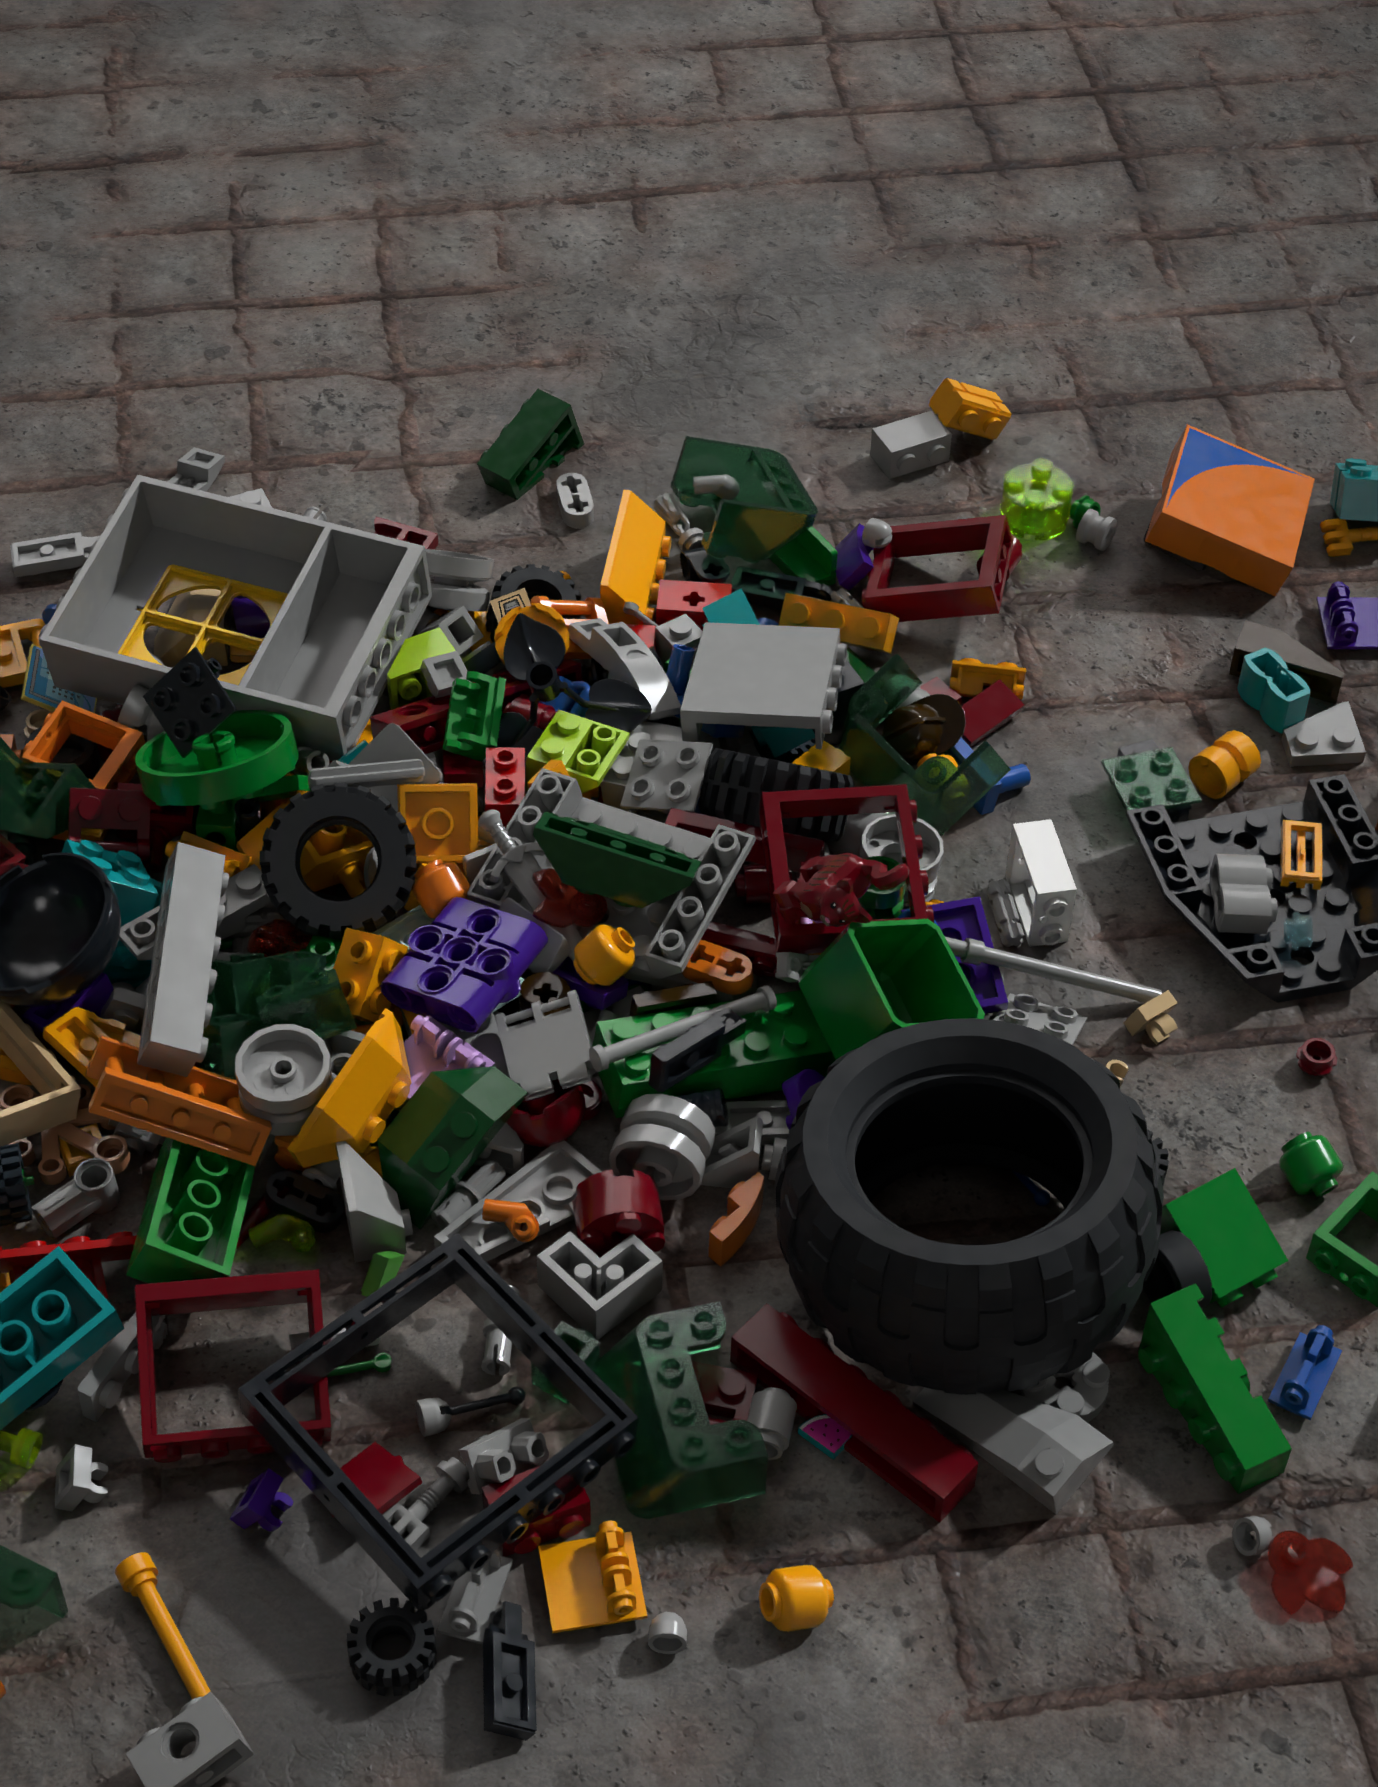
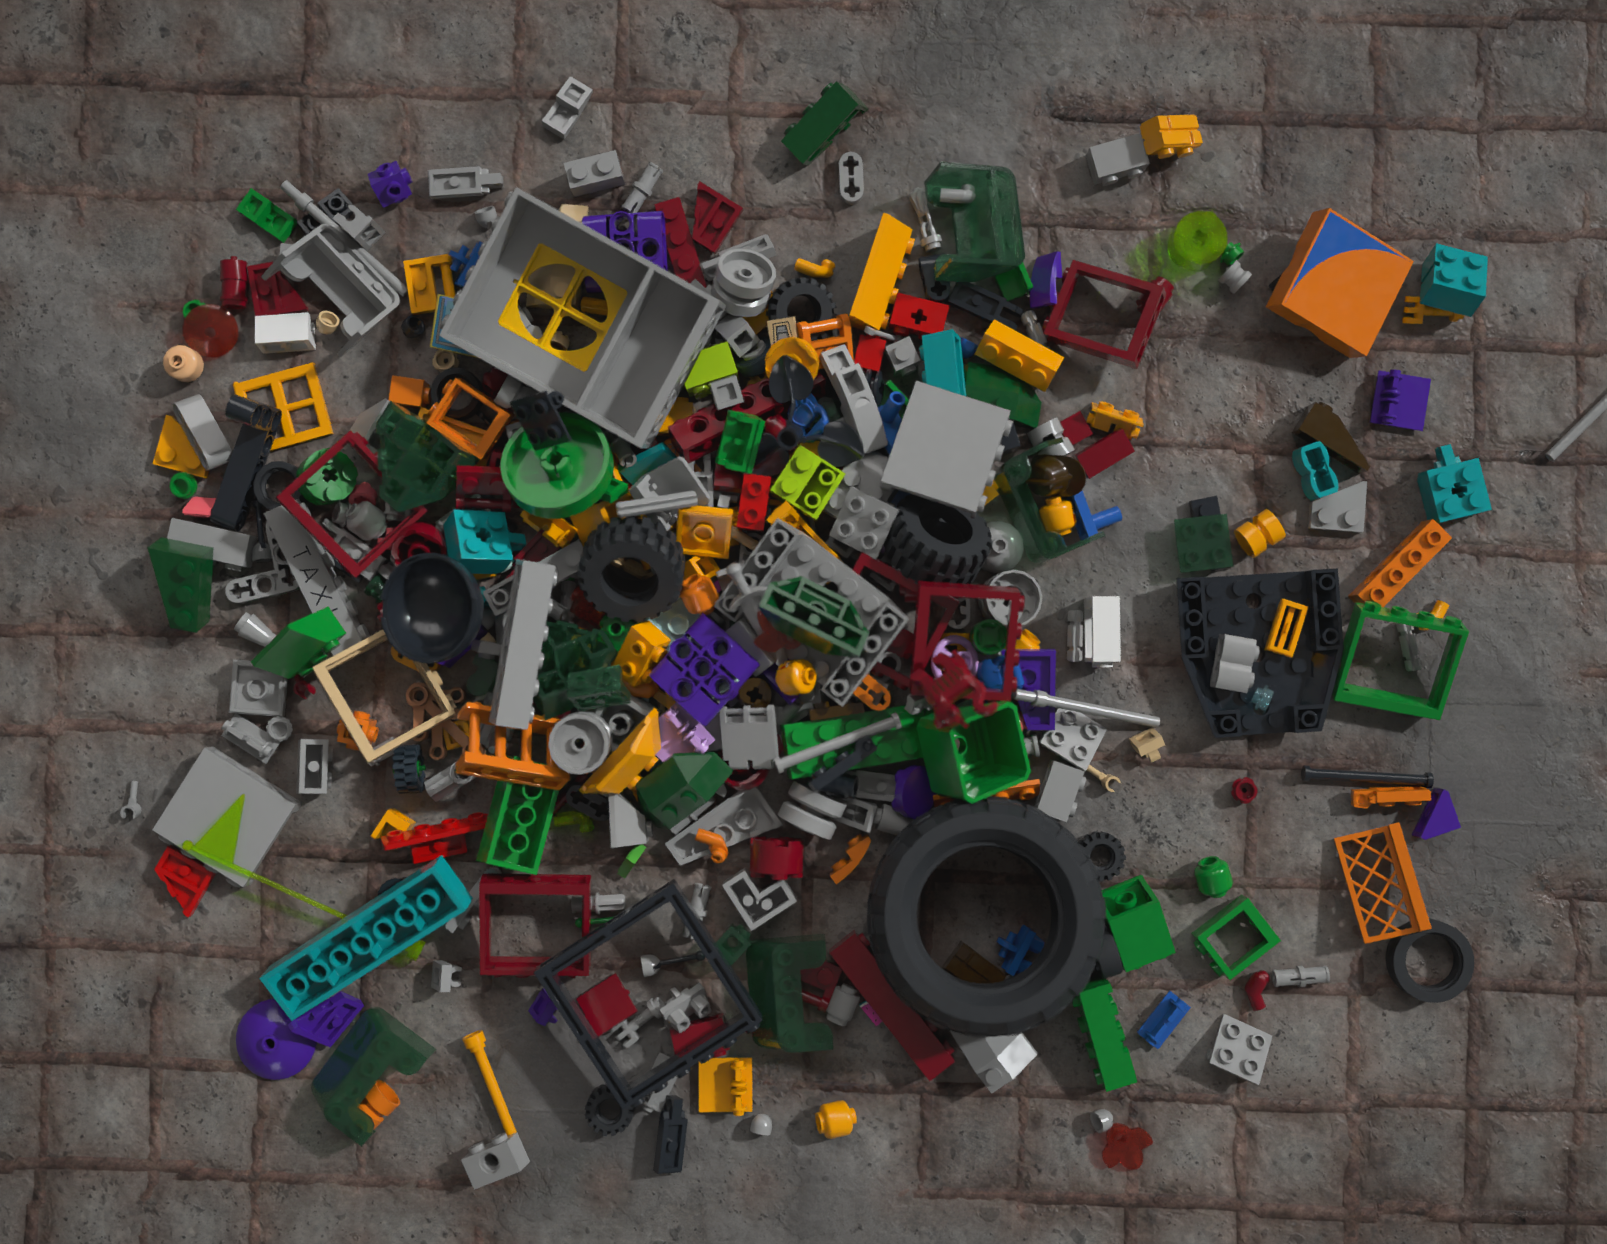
camera: 10 degrees right, 40 degrees up
light orange wing [43,1007,141,1087] -> none
light grey hinge [862,518,892,548] -> none

